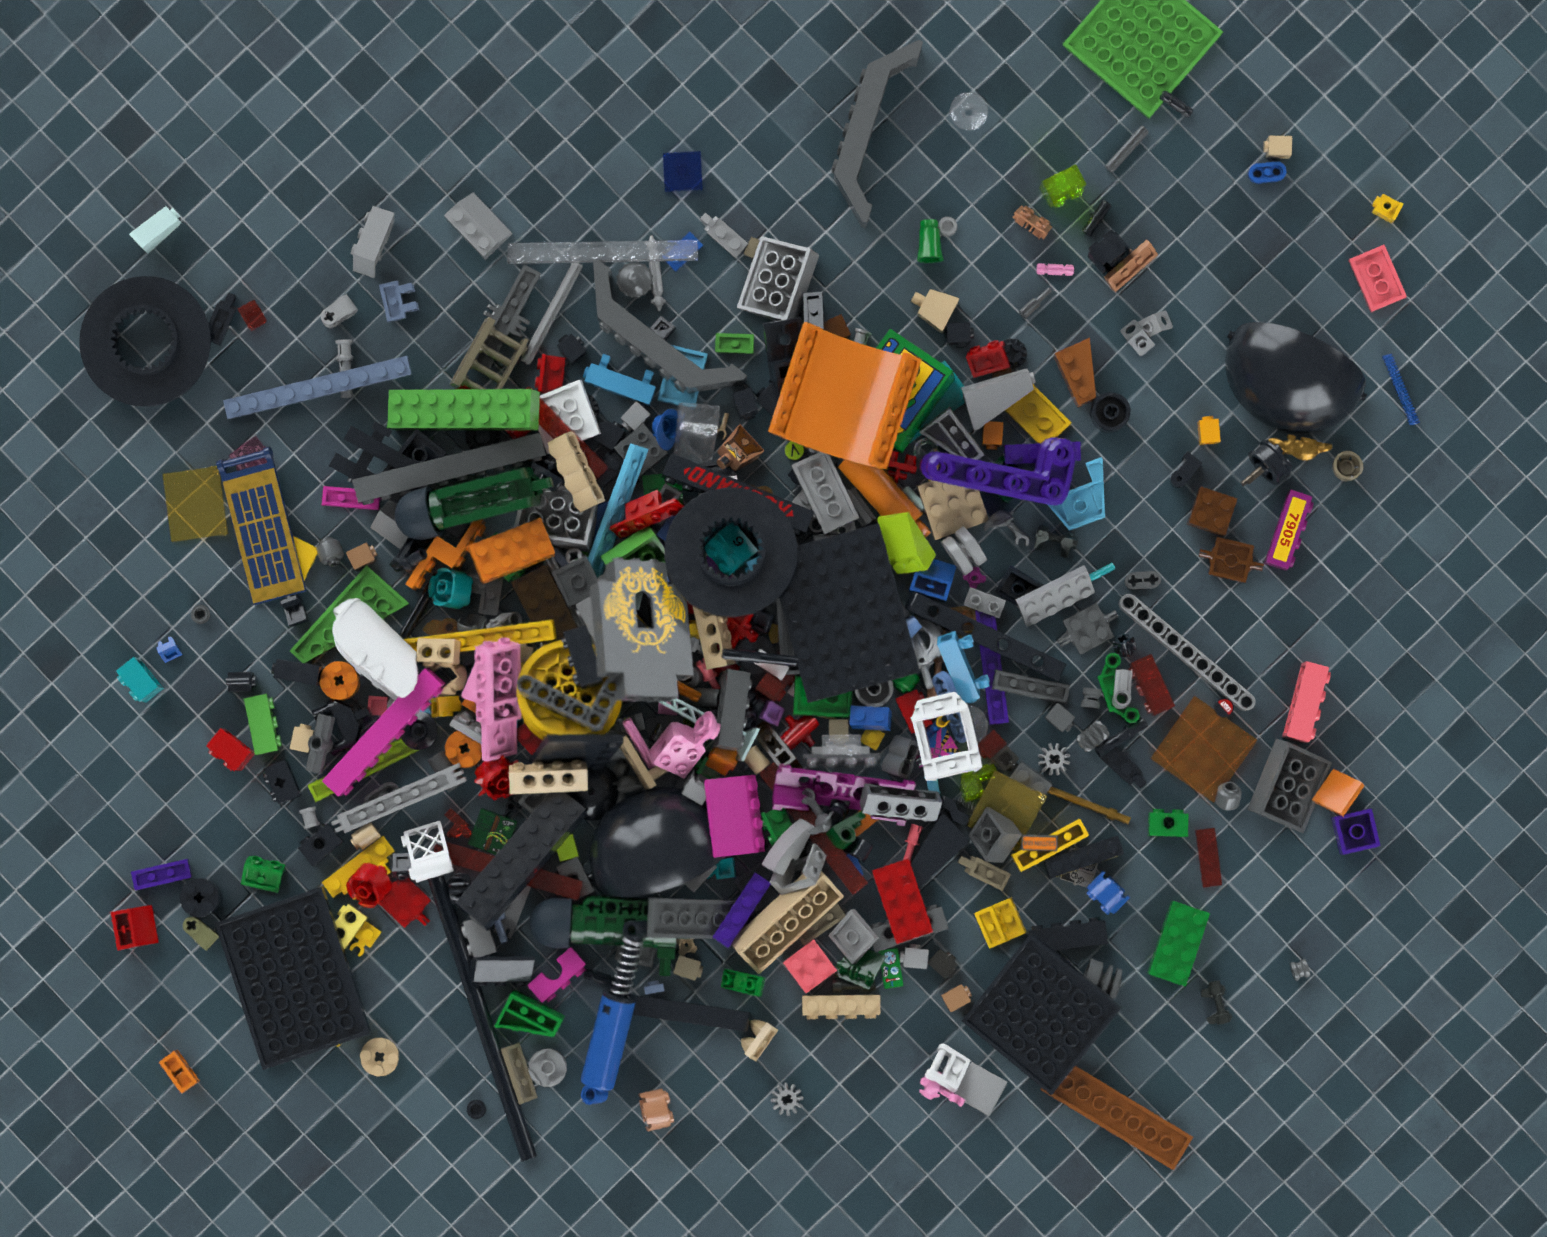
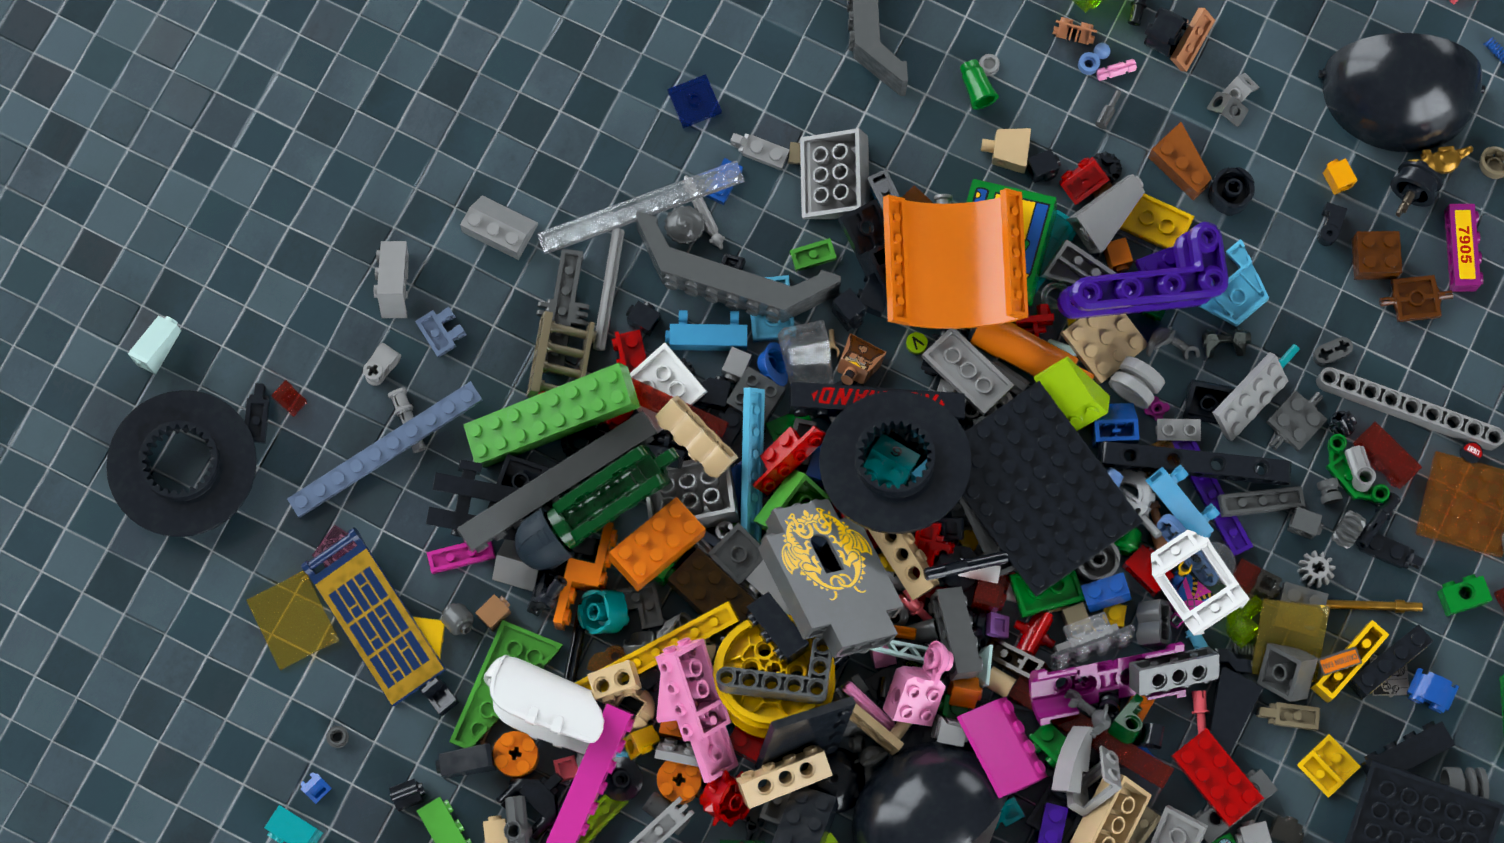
camera: 20 degrees left, 10 degrees down
none -> medium blue plate [1078,43,1110,75]

